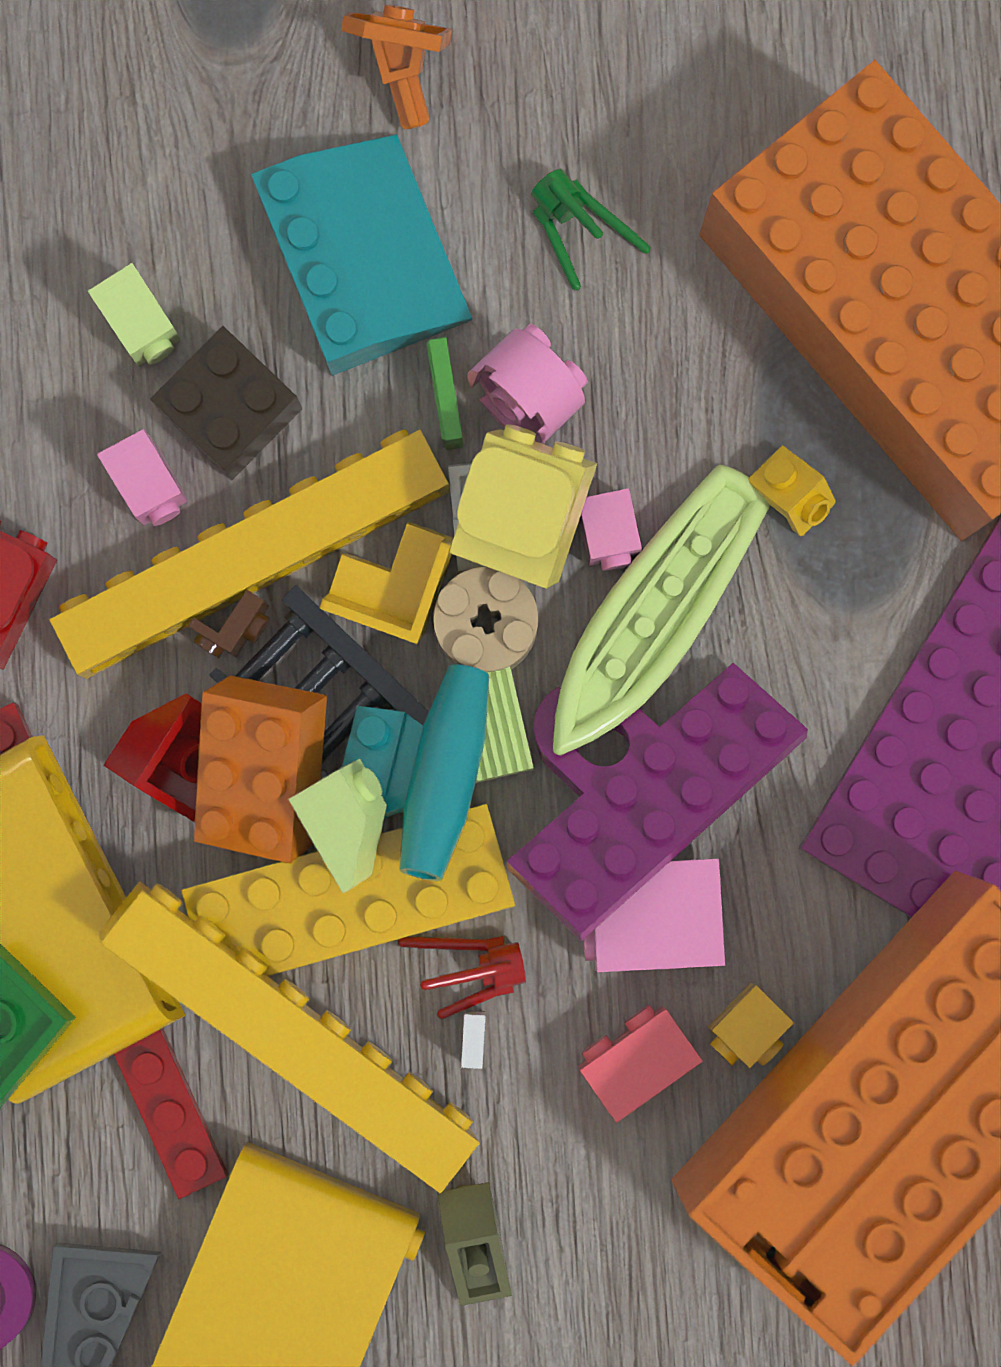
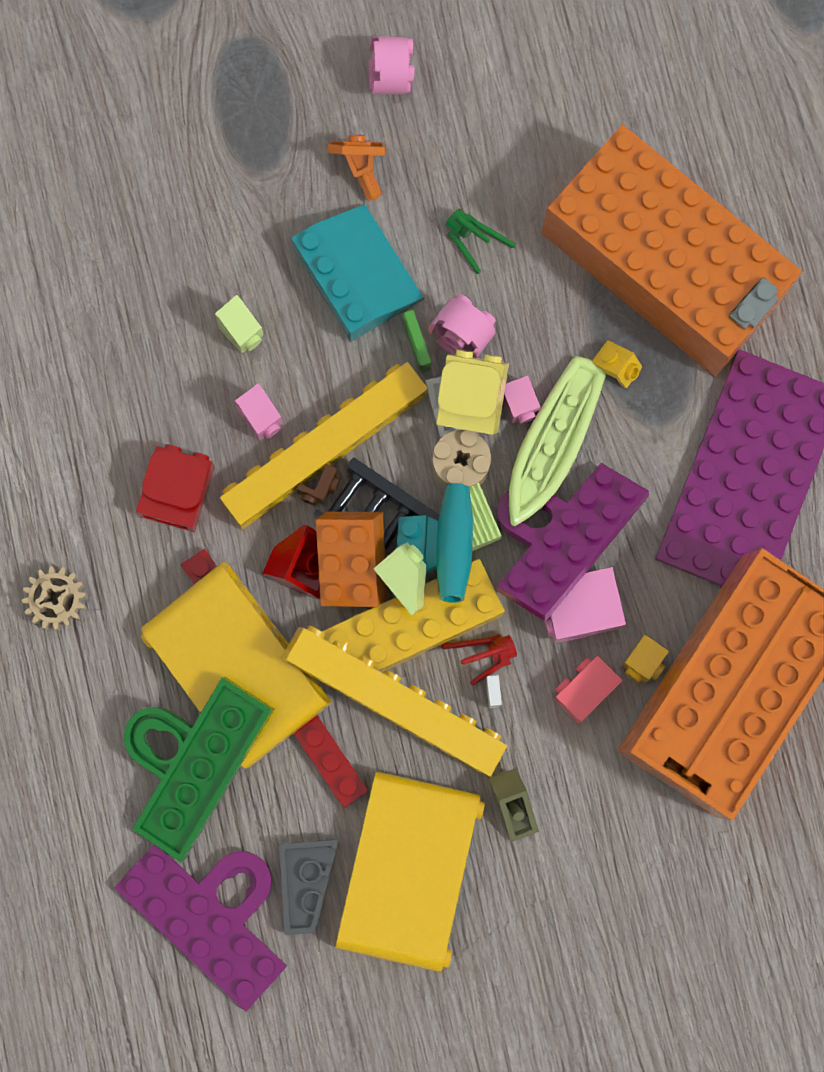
camera: 15 degrees left, 5 degrees down
dark brown brick [150,326,302,481] -> none
yellow panel [319,522,454,644] -> none

